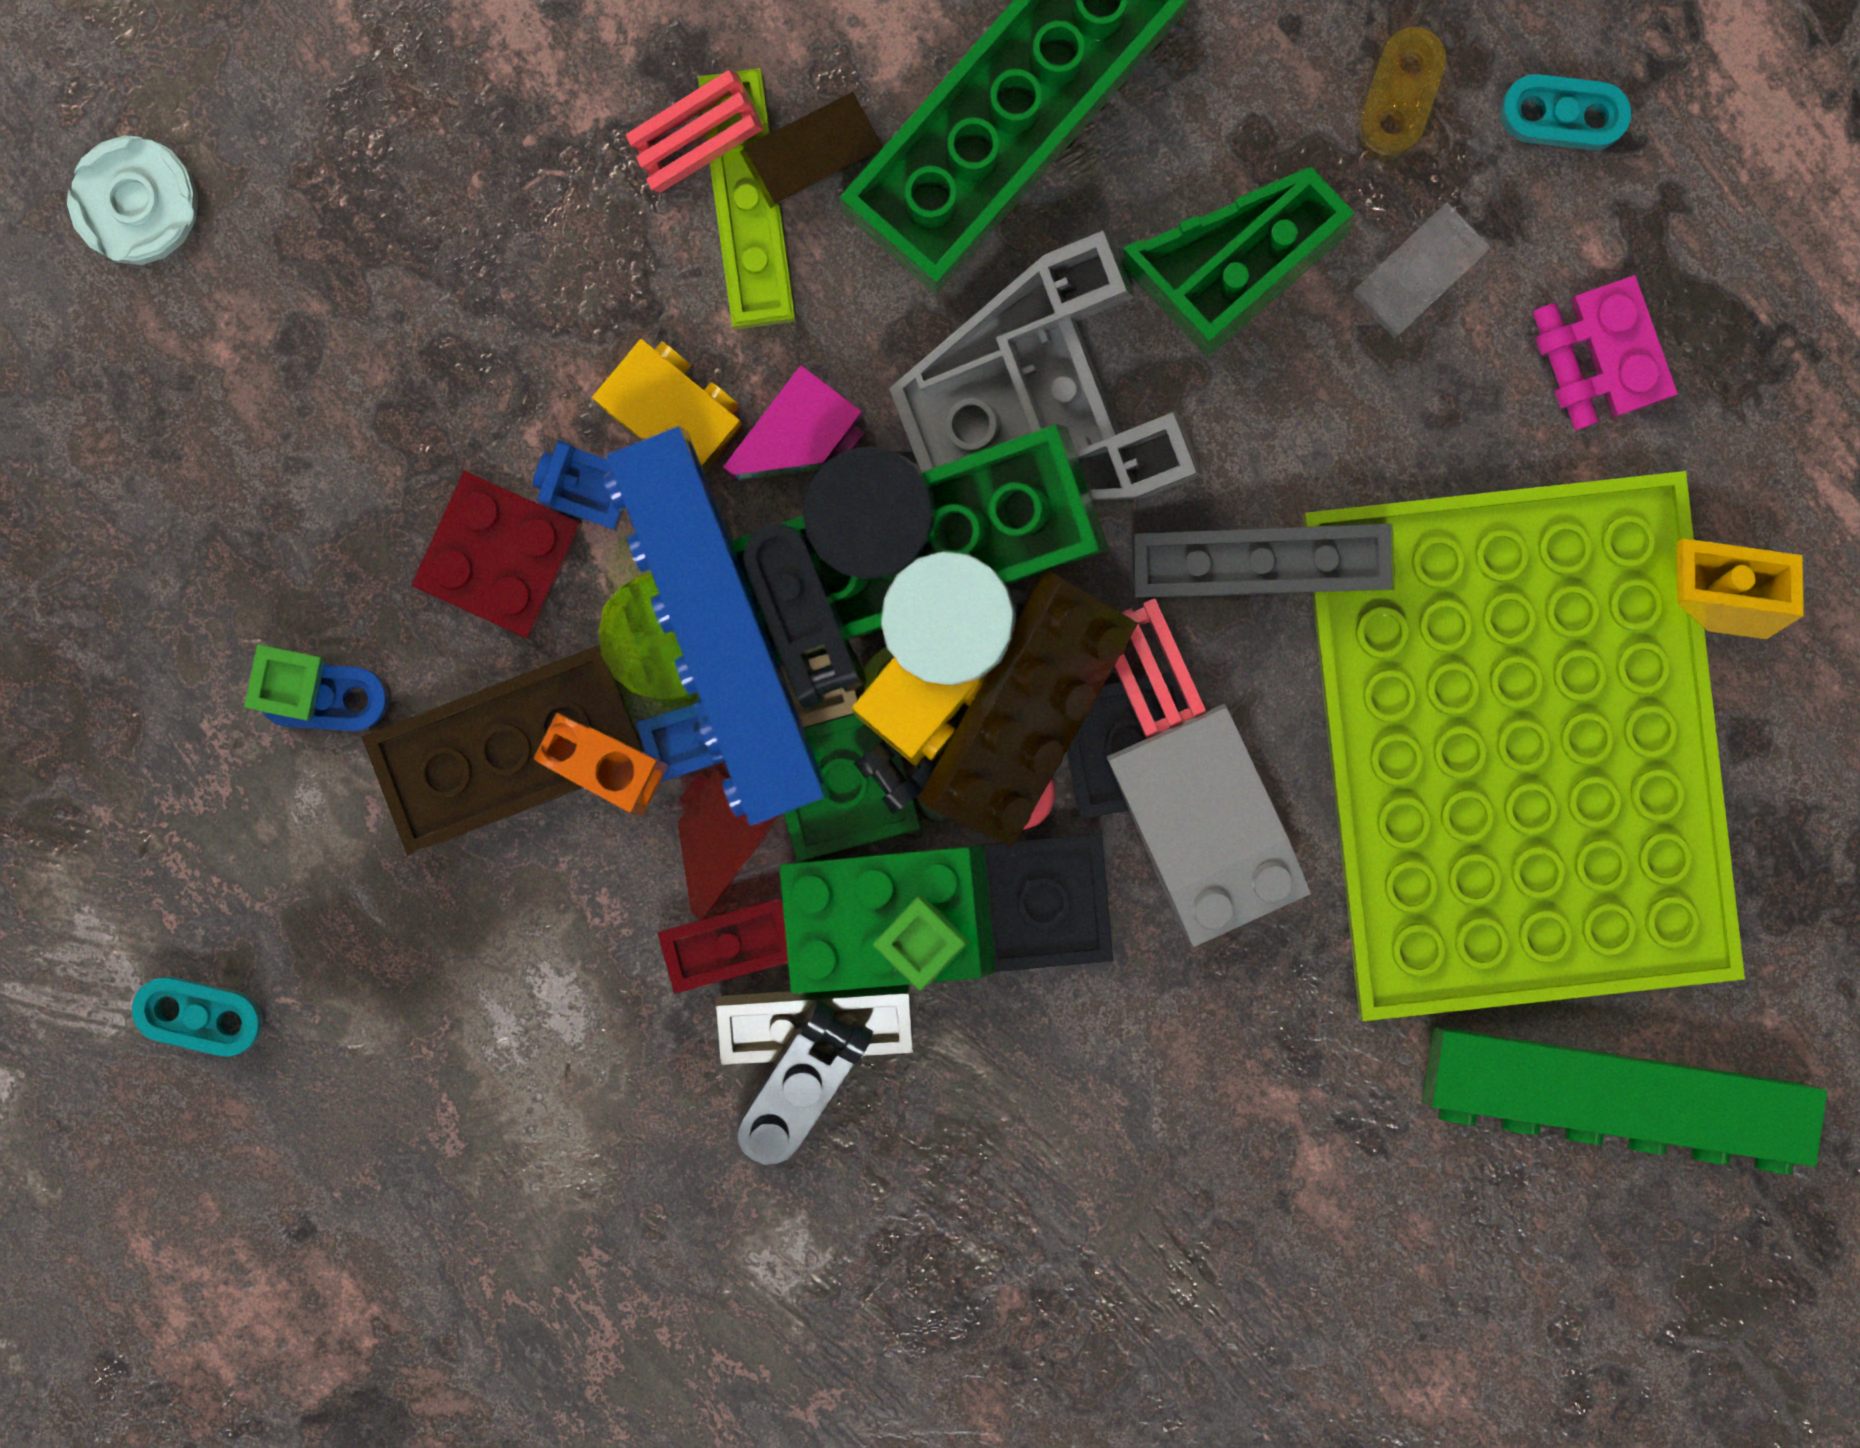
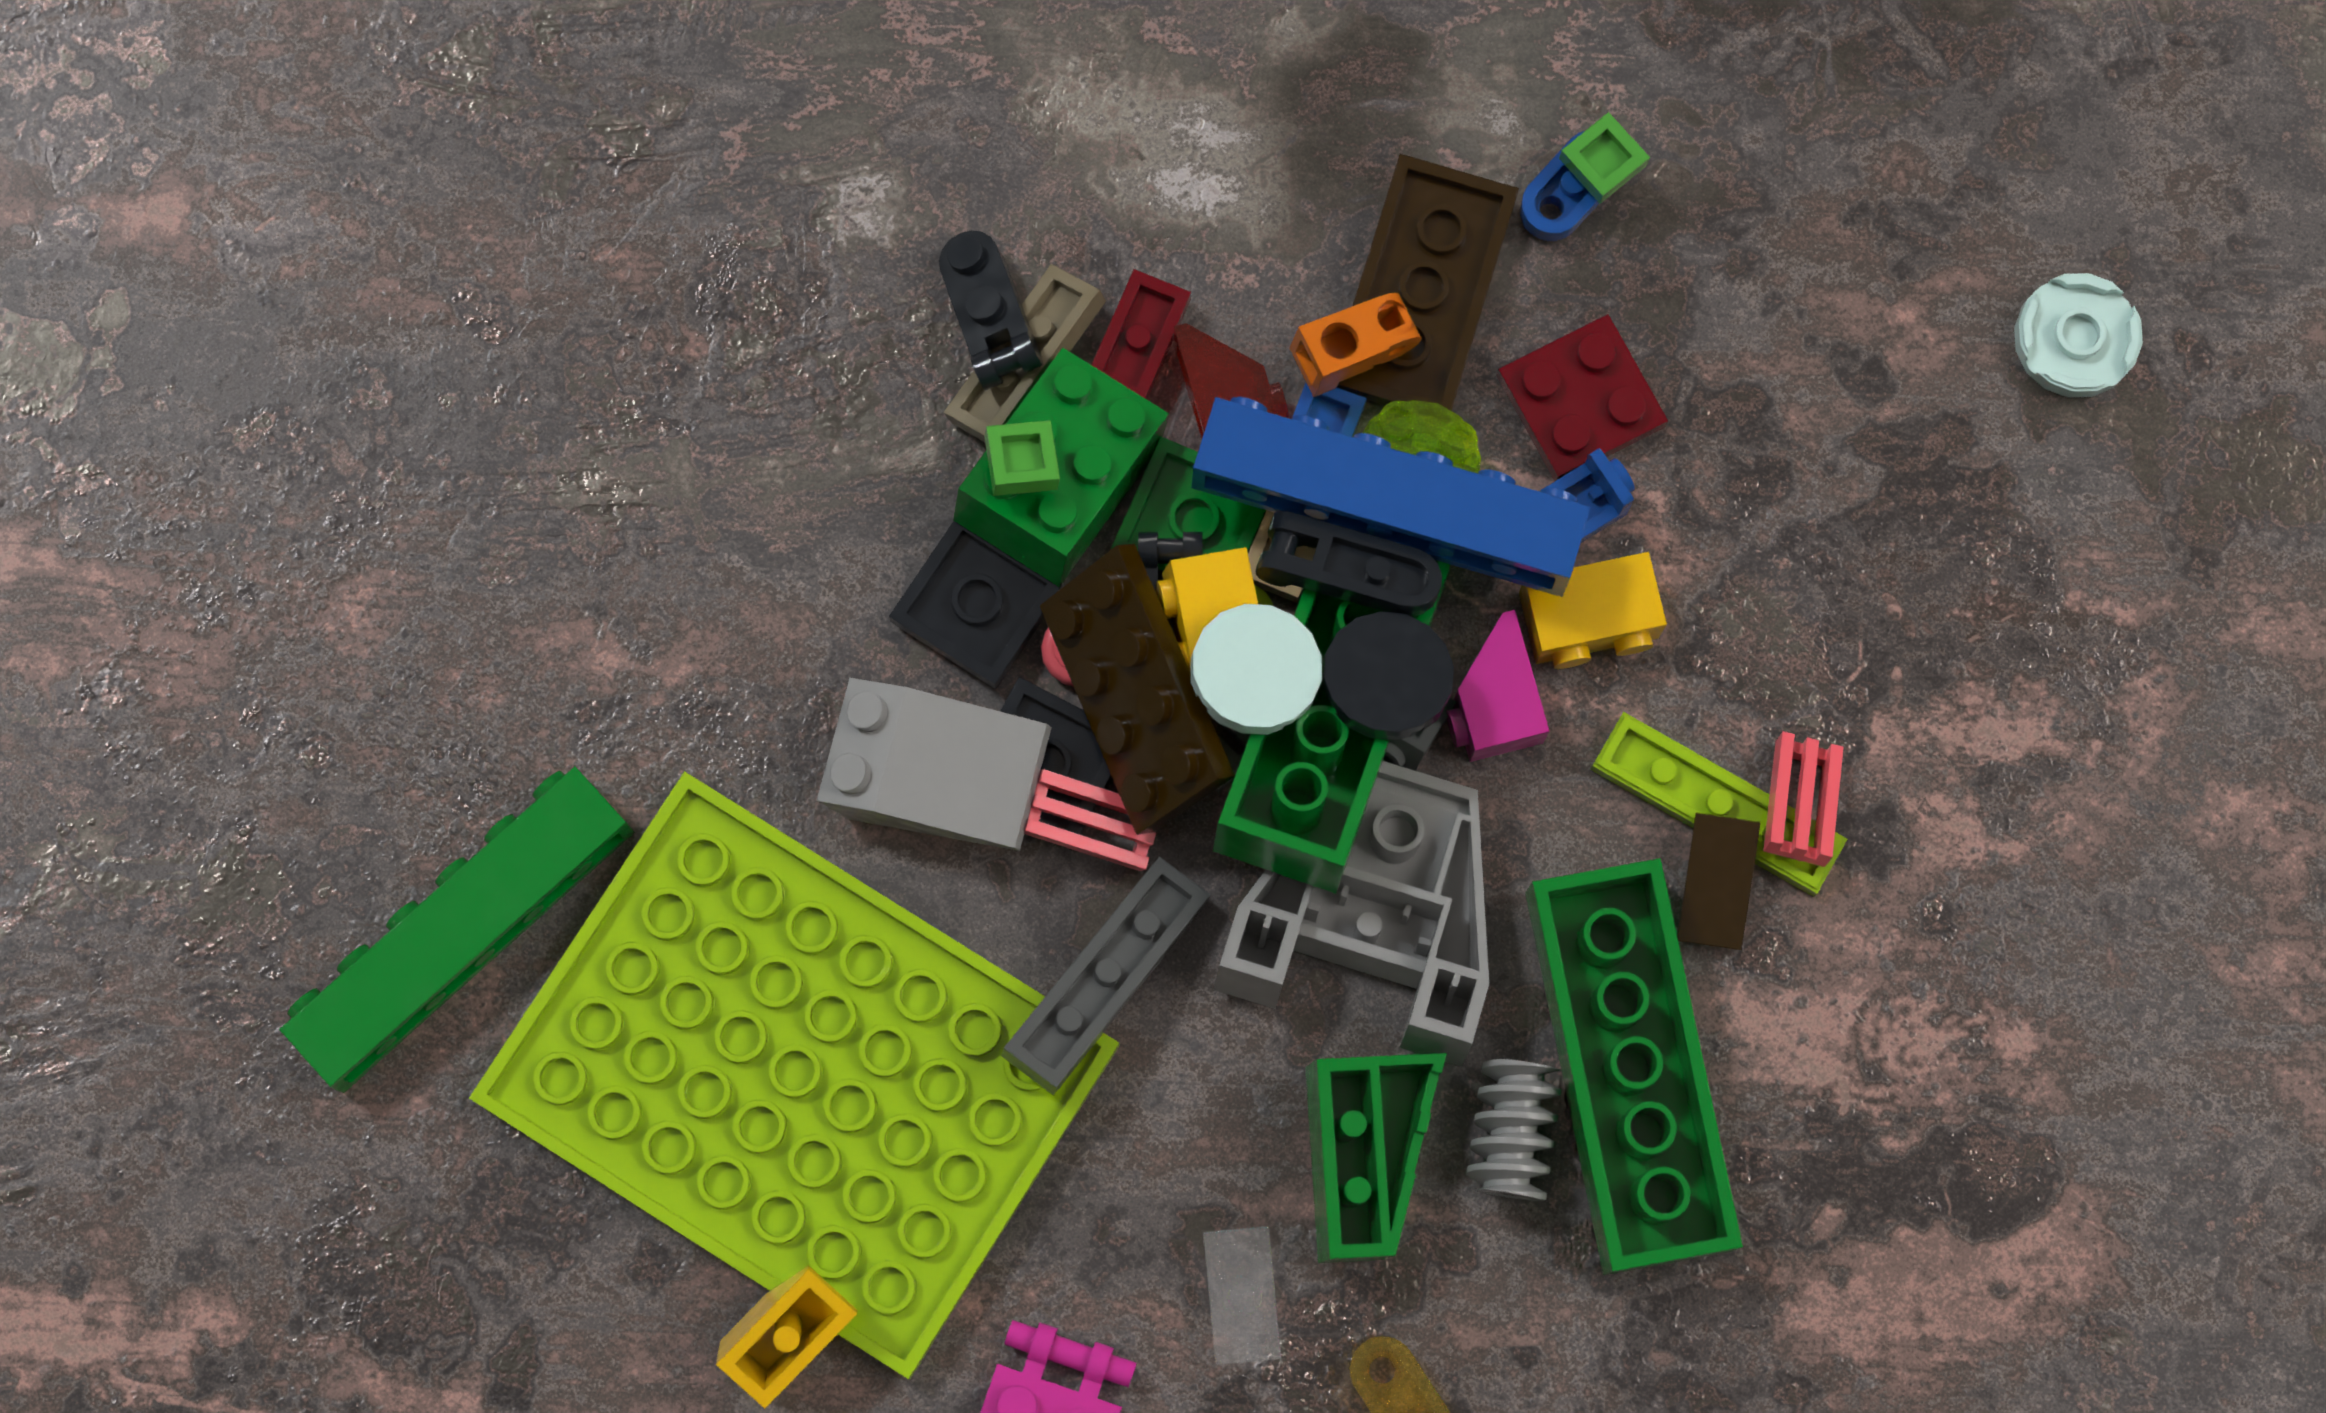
camera: 130 degrees right, 10 degrees down
none -> light grey piece [1466,1059,1562,1201]

